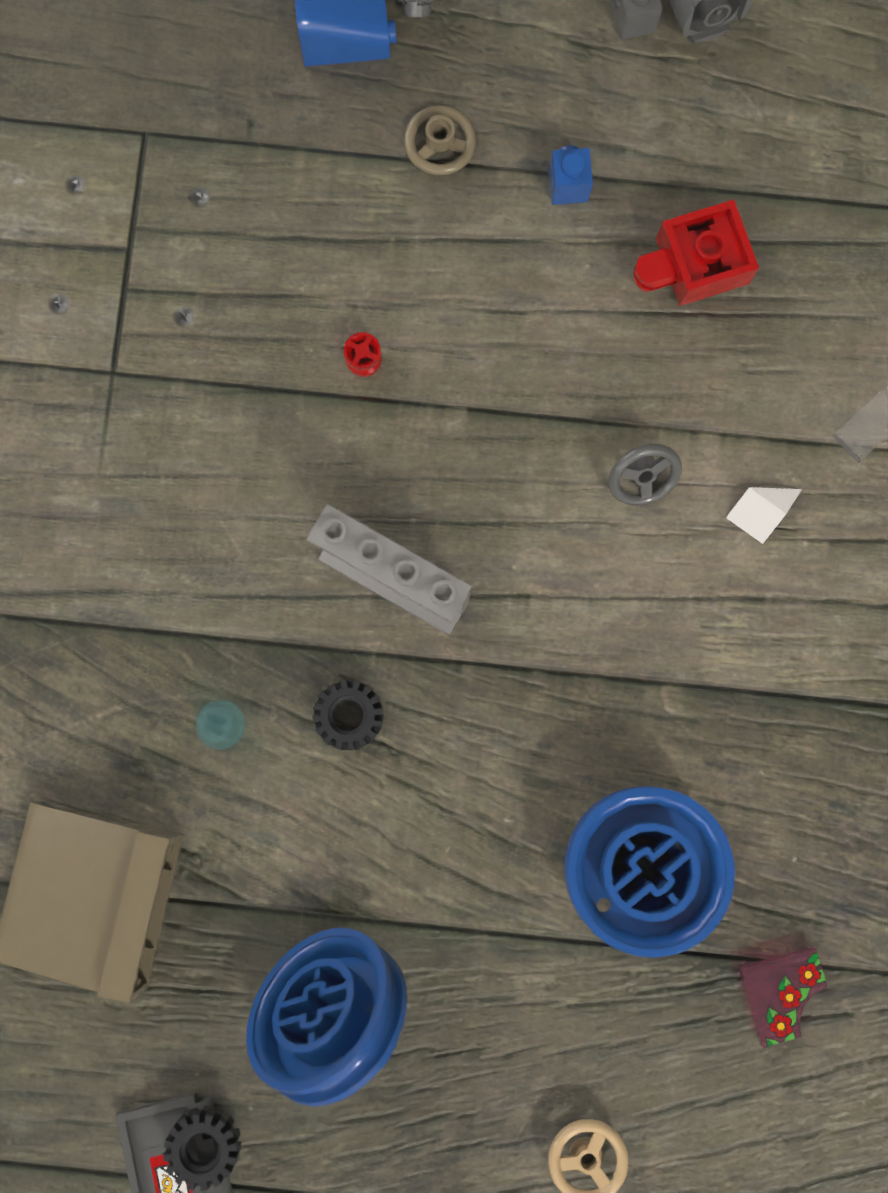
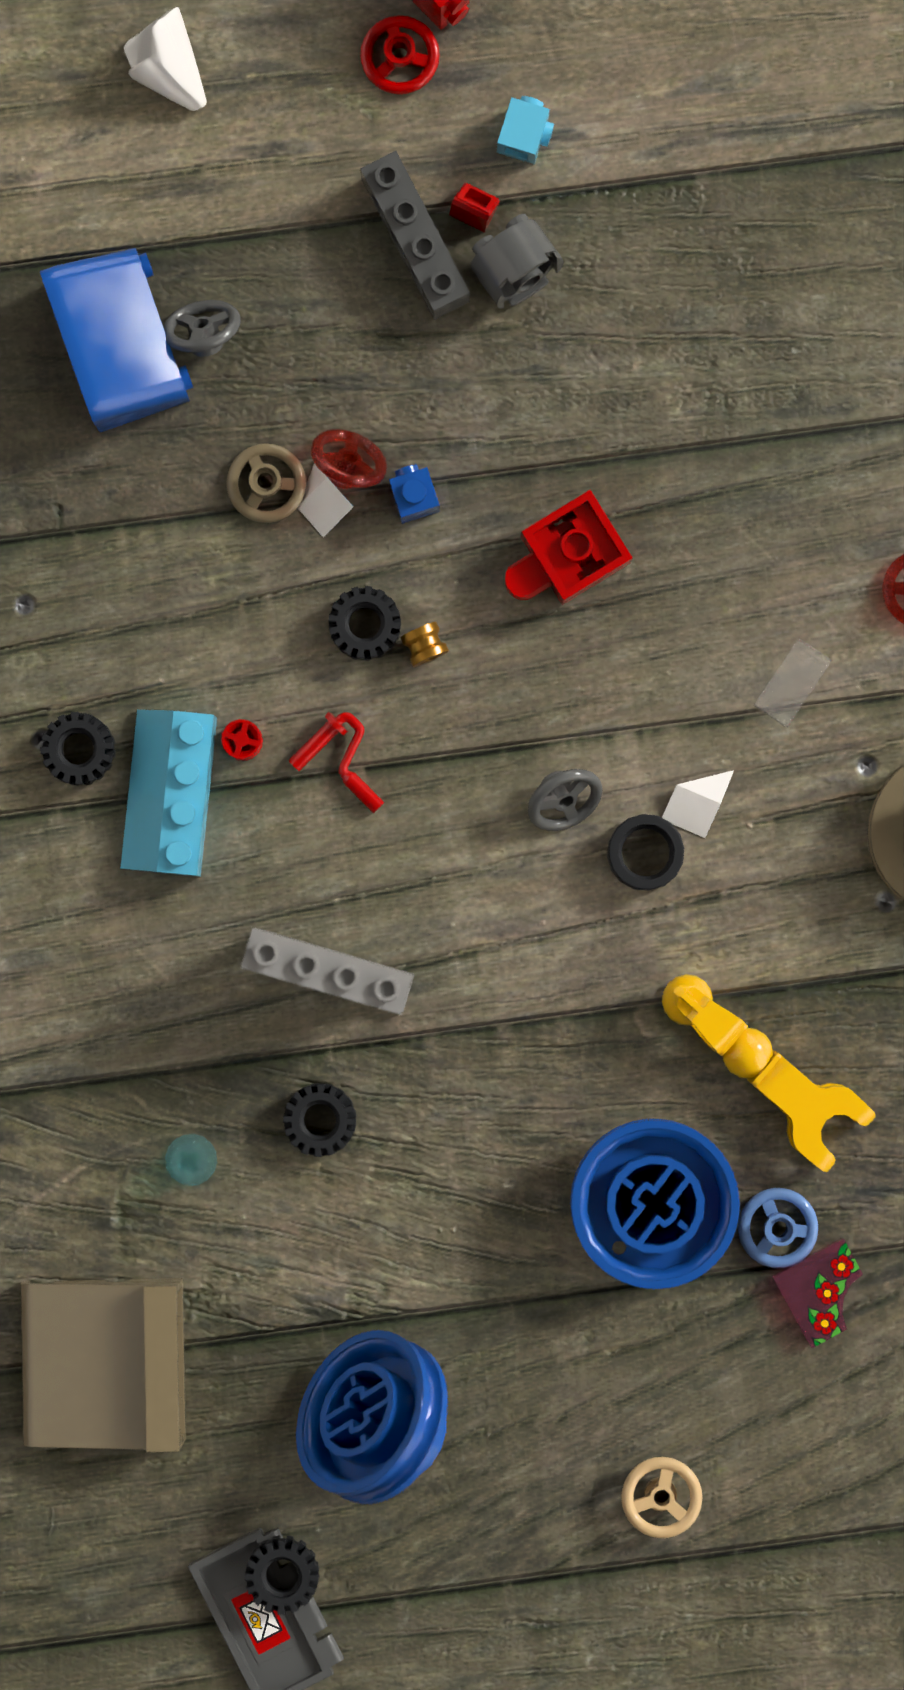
camera: 10 degrees left, 5 degrees up
none -> black tyre [40,712,116,786]
none -> medium azure slope [120,710,217,877]
none -> red piece [288,712,385,814]
none -> white sticker [298,450,354,538]
none -> clear red piece [311,429,387,489]
none -> black tyre [328,586,401,661]
none -> pearl gold wheel [400,622,449,667]
none -> black tyre [607,814,685,891]
none -> yellow piece [662,974,876,1172]
none -> medium blue piece [738,1188,818,1268]

